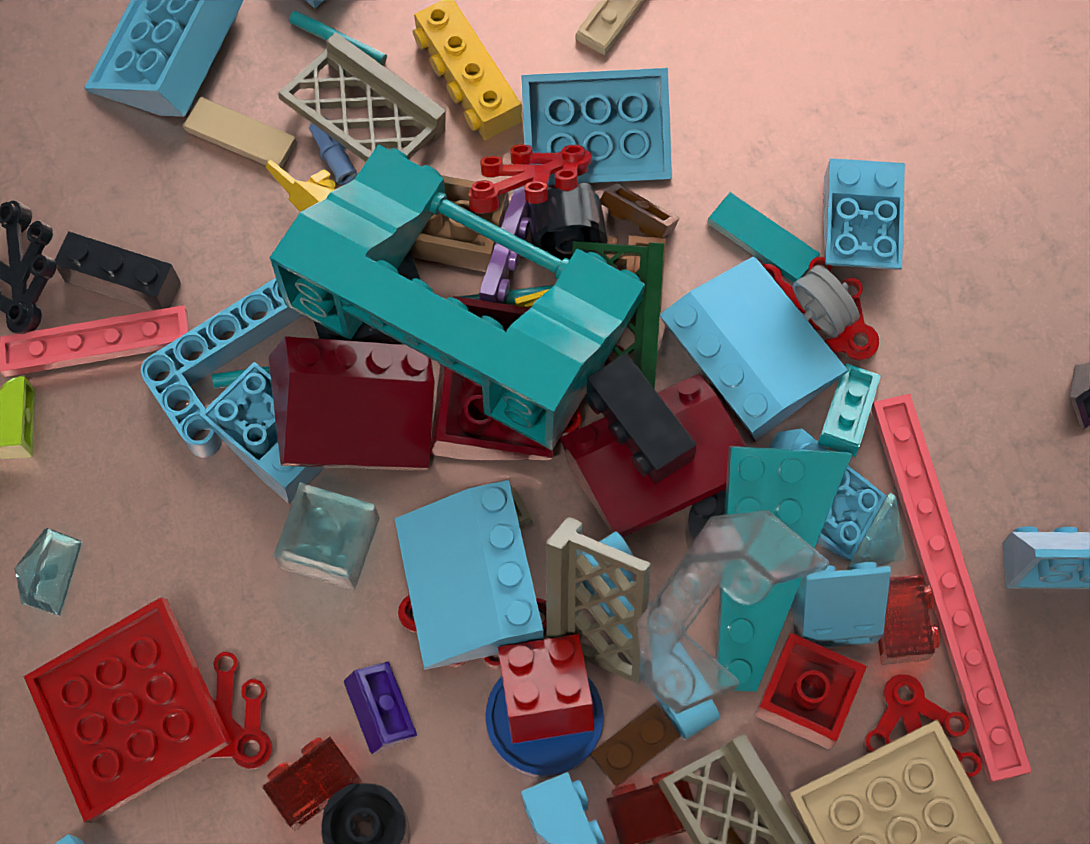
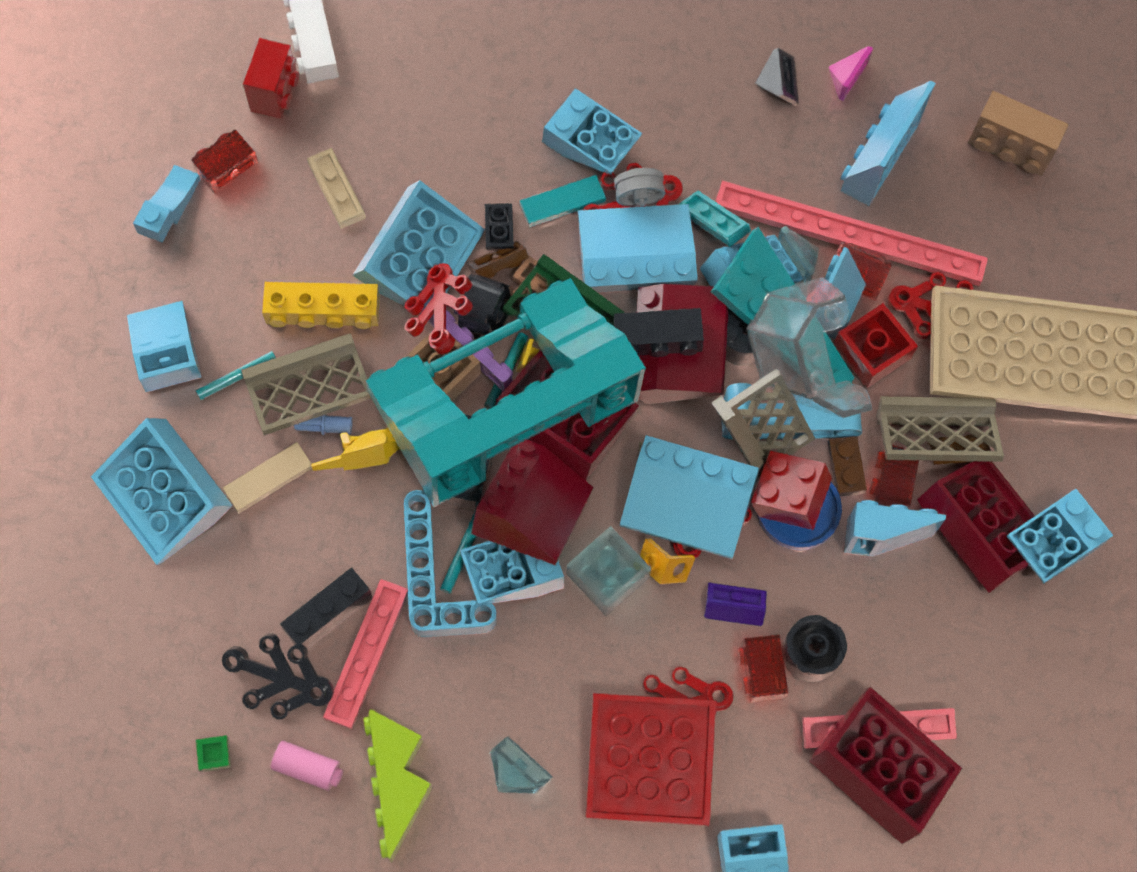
camera: 65 degrees left, 0 degrees up
none -> black slope [485,203,514,249]
none -> light orange bracket [637,538,695,584]

